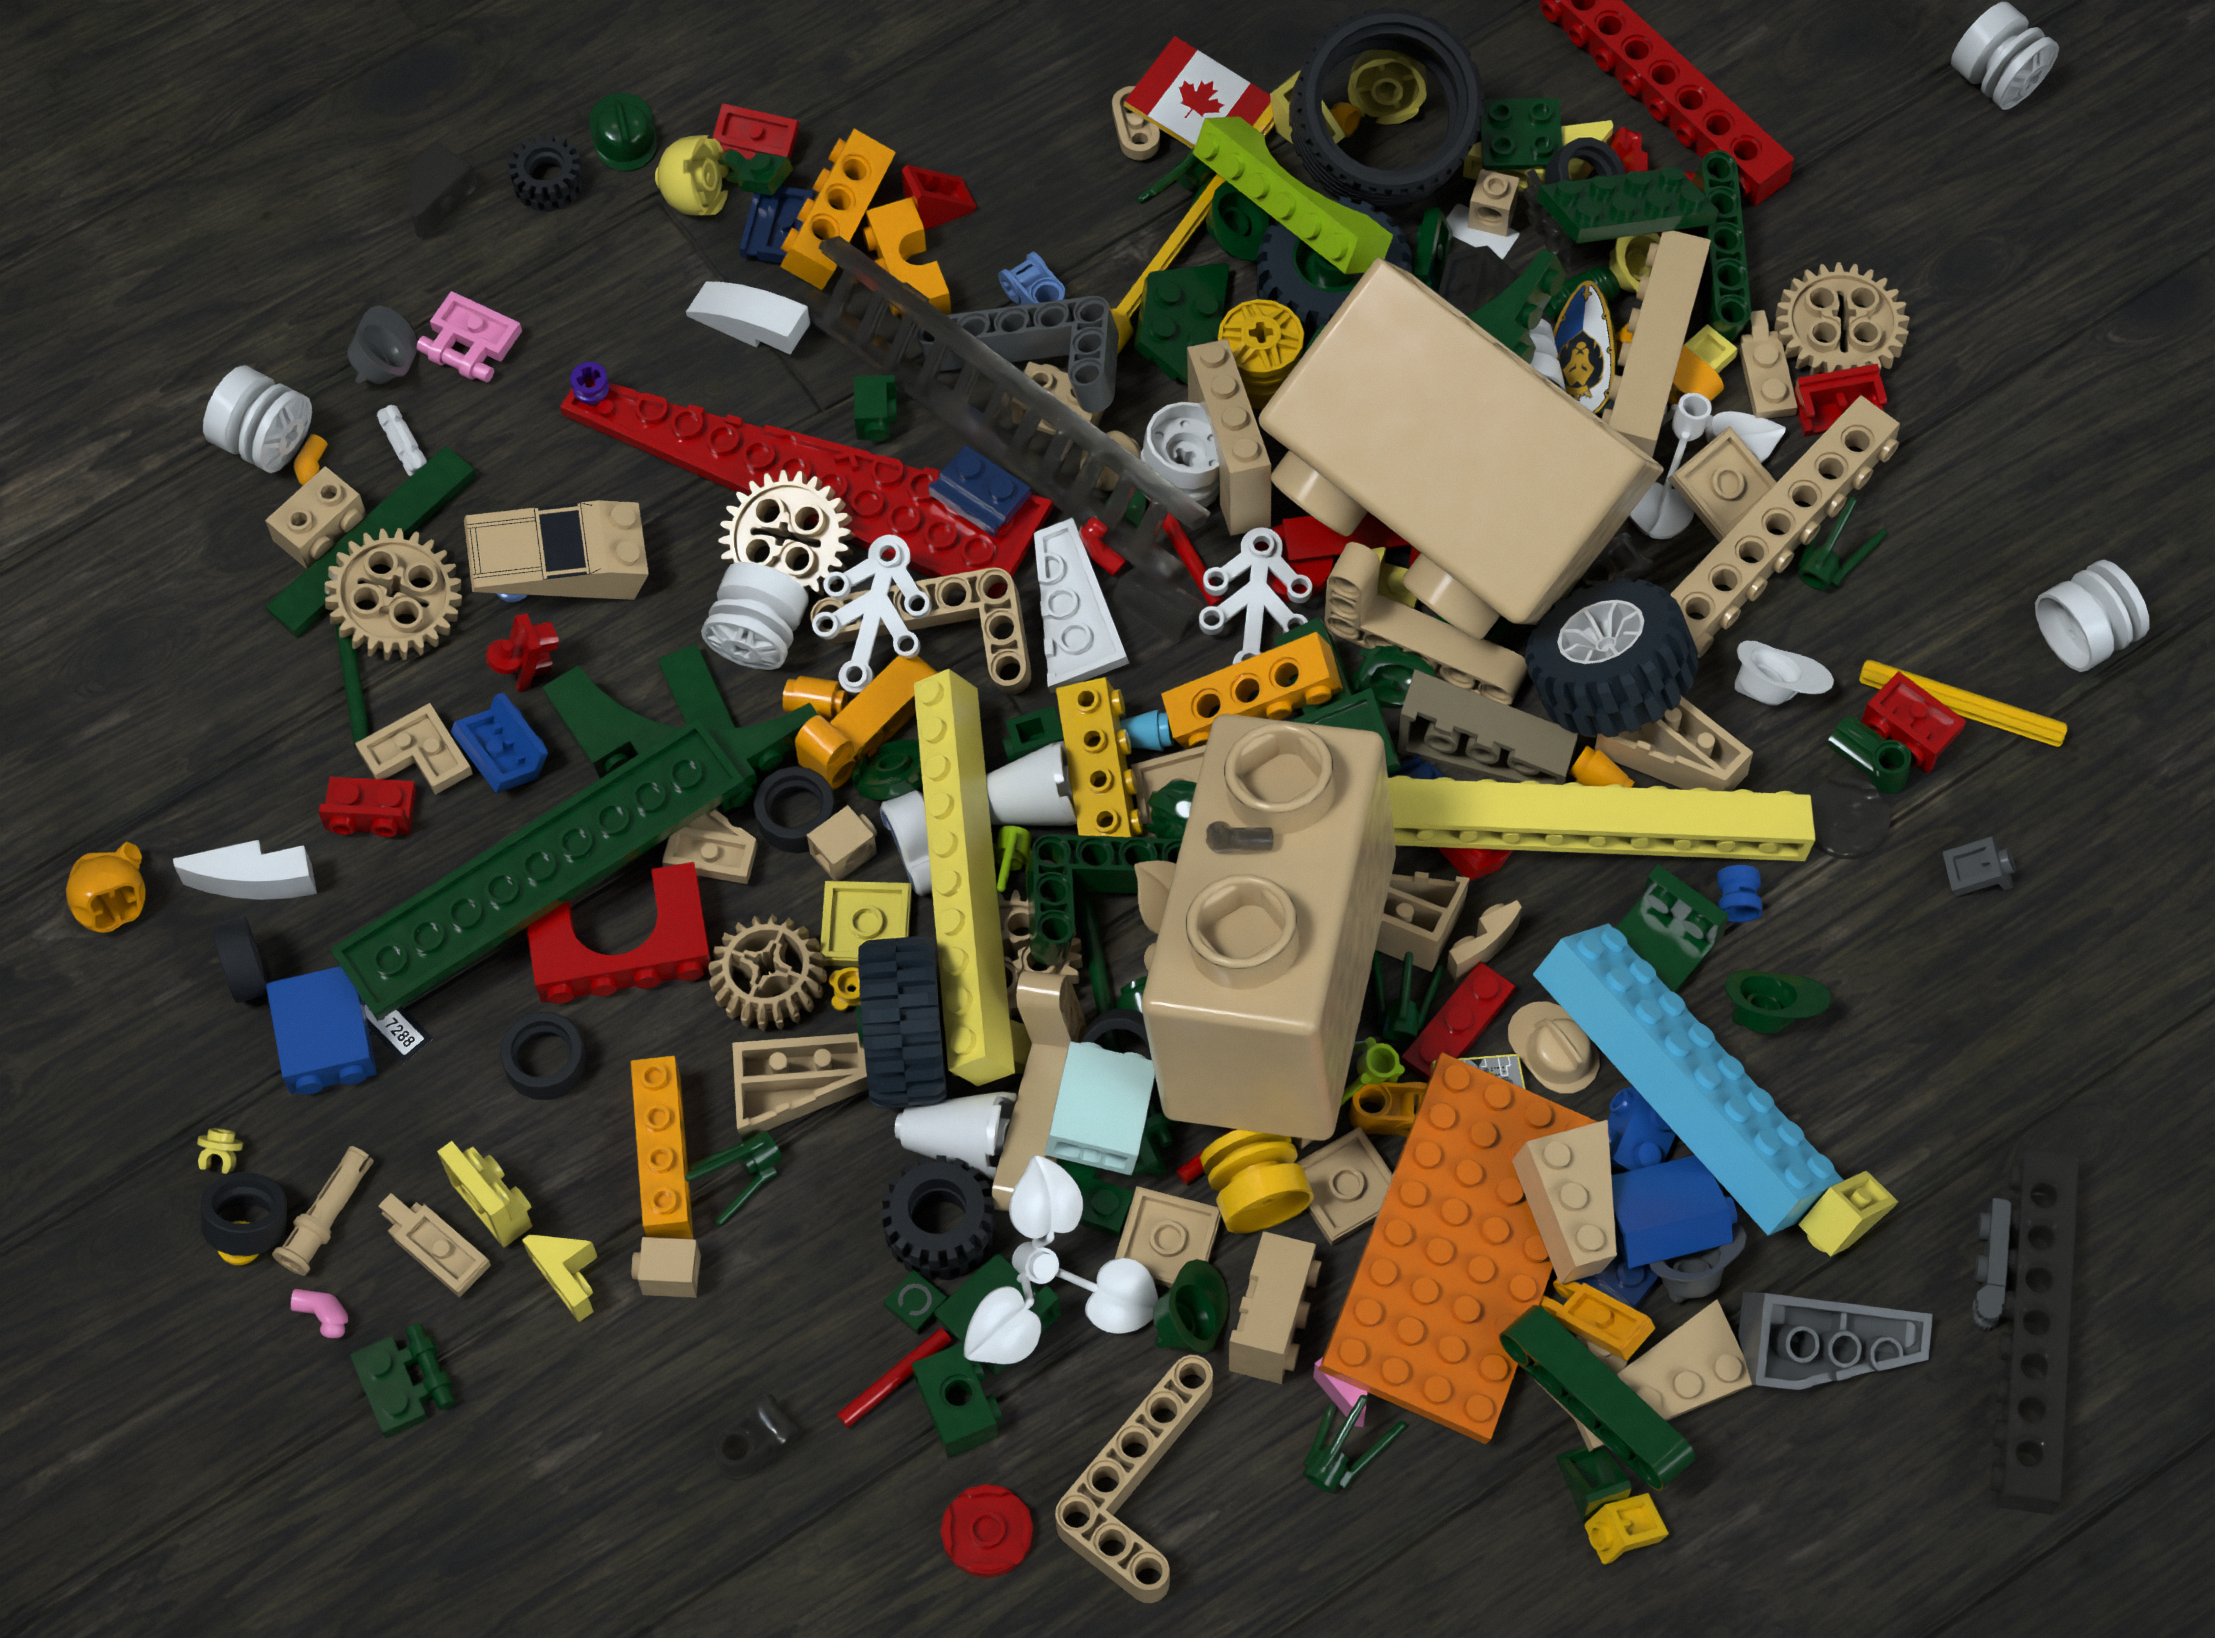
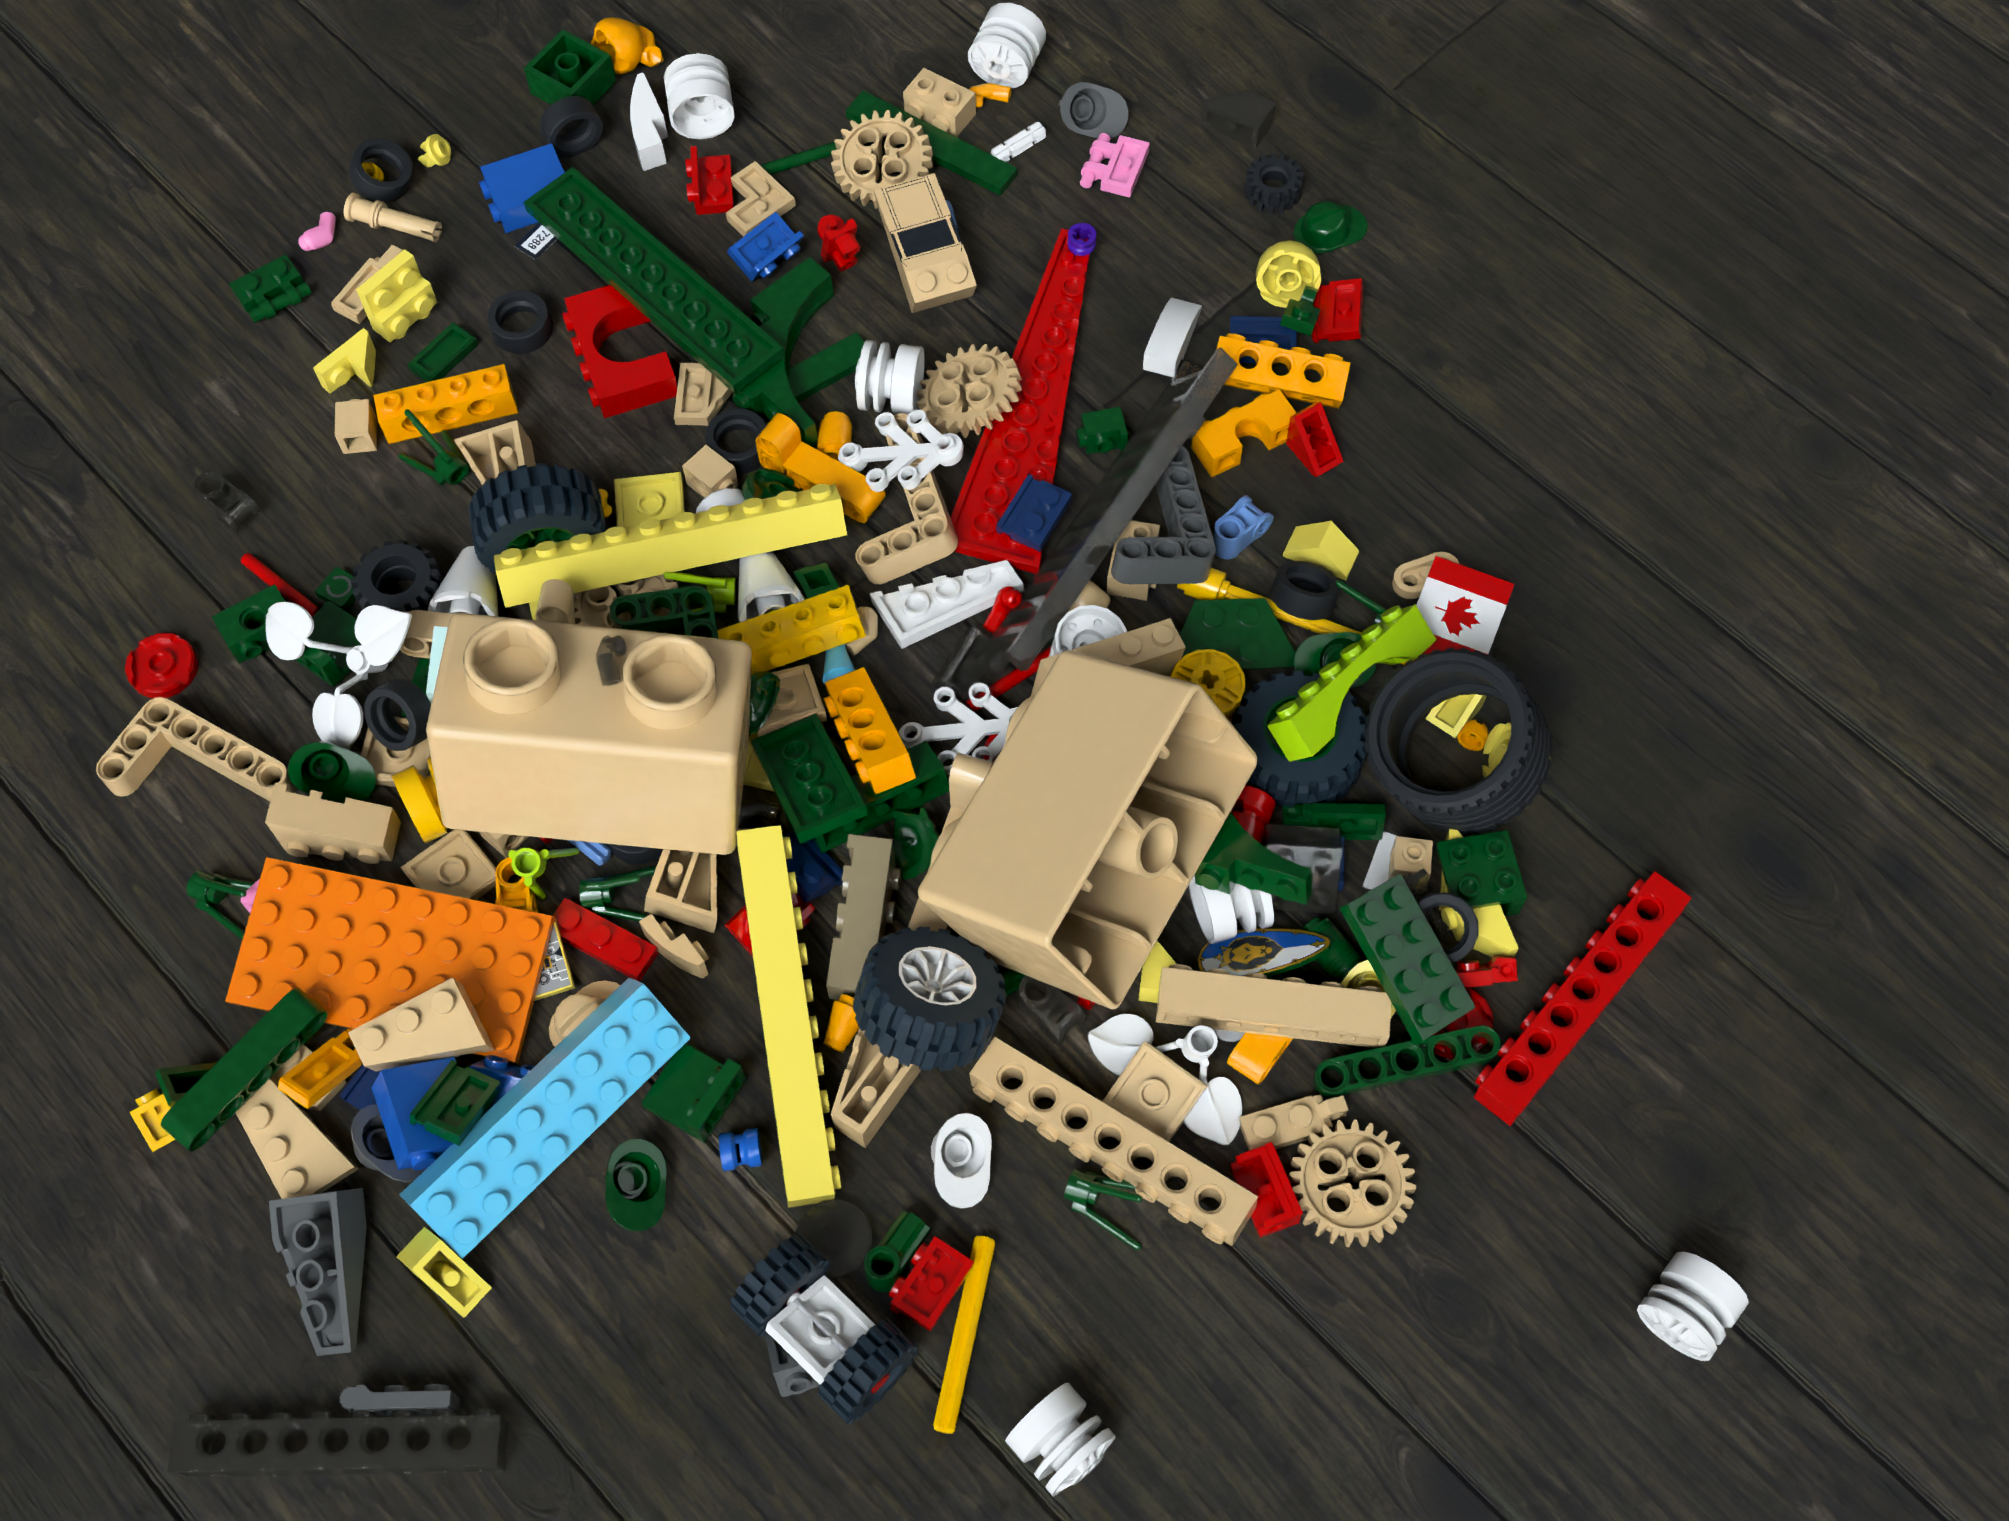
camera: 80 degrees right, 0 degrees up
tan gear [709,914,827,1032] -> none
light yellow plate [1684,324,1738,373] -> none
none -> black tyre [364,679,431,751]
none -> dark green tile [407,322,478,382]
none -> dark green plate [410,1060,501,1146]
none -> dark green brick [524,29,616,120]
none -> white wheel [664,53,735,139]
none -> black plate [730,1234,918,1425]
none -> black tyre [1270,561,1340,620]
none -> light yellow slope [1283,521,1359,581]

